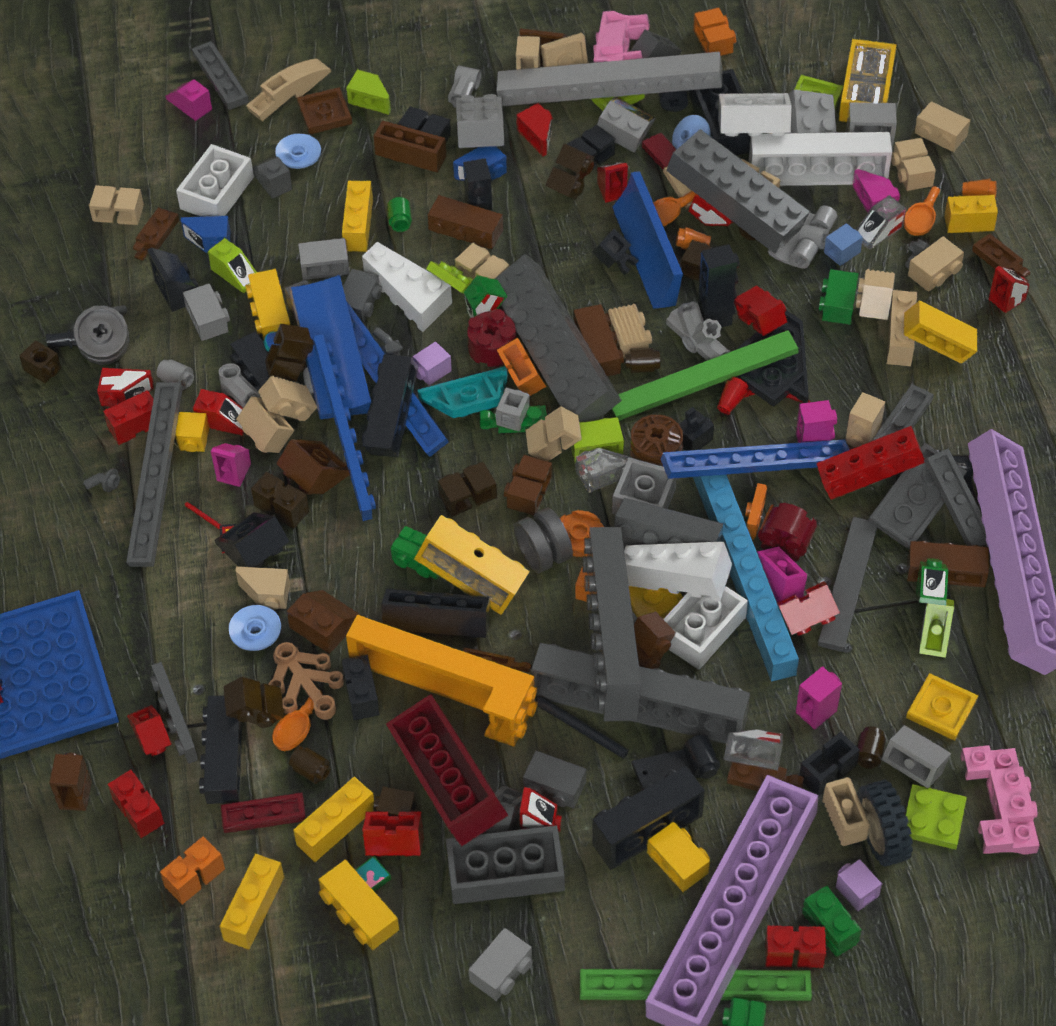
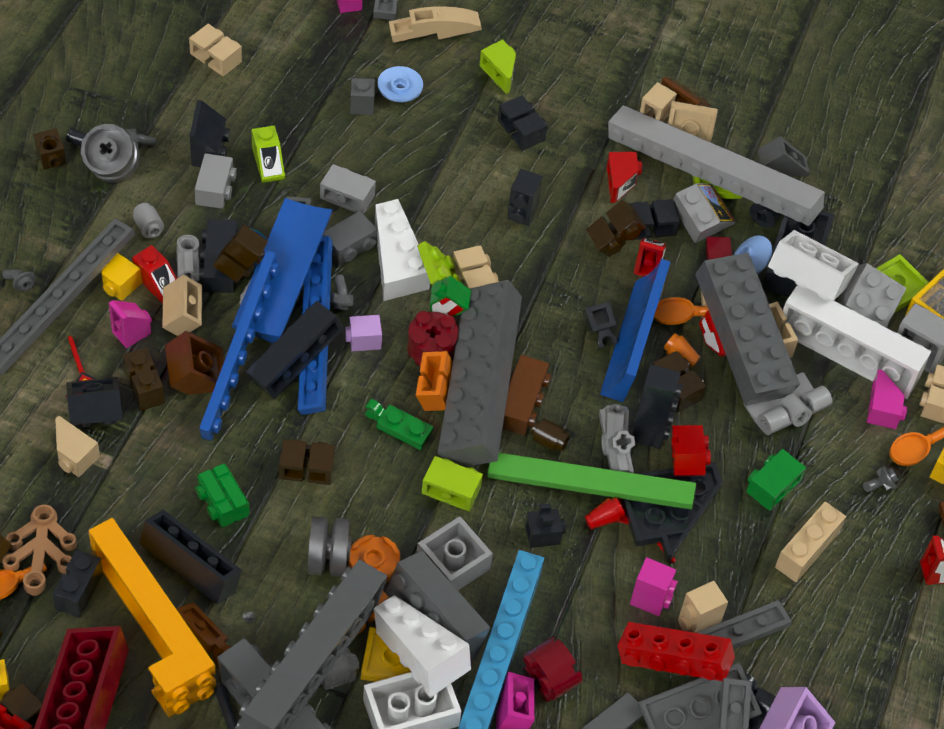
camera: 25 degrees right, 0 degrees up
slope [97,368,154,407] -> none
red brick [103,390,154,445] -> none
reddish brown plate [133,207,180,261] -> none
white brick [176,144,254,217] -> none
blue slope [181,216,231,253] -> none
light blue dish [229,605,281,651] -> none
yellow brick [245,269,290,341] -> none
tan brick [258,376,317,421] -> none
reddish brown slope [287,590,363,654] -> none
reddish brown plate [297,87,352,134] -> none
yellow brick [342,181,373,252] -> none
reddish brown brick [373,120,446,173] -> none
green brick [387,197,412,232] -> none
yellow brick [414,515,530,615] -> none
teal wing [417,366,509,419] -> none
reddish brown brick [428,195,503,249] -> none
light grey piece [448,65,481,107] -> none
blue slope [453,146,507,181] -> none
light grey brick [456,94,504,148] -> none
light grey brick [496,388,529,432] -> none
reddish brown piece [504,455,552,515] -> none
tan piece [526,406,581,461] -> none
clear slope [575,448,632,493] -> none
bright pink bracket [593,11,650,63] -> none
tan brick [608,304,652,358] -> none
reddish brown wheel [630,415,683,467] -> none
reddish brown piece [634,612,676,669] -> none
blue plate [661,439,850,479] -> none
orange piece [693,8,736,56] -> none
orange plate [745,483,767,540] -> none
medium blue brick [824,223,863,266] -> none
slope [856,195,906,250] -> none
tan brick [856,269,895,320] -> none
yellow brick [904,300,977,364] -> none
tan brick [908,237,964,292] -> none

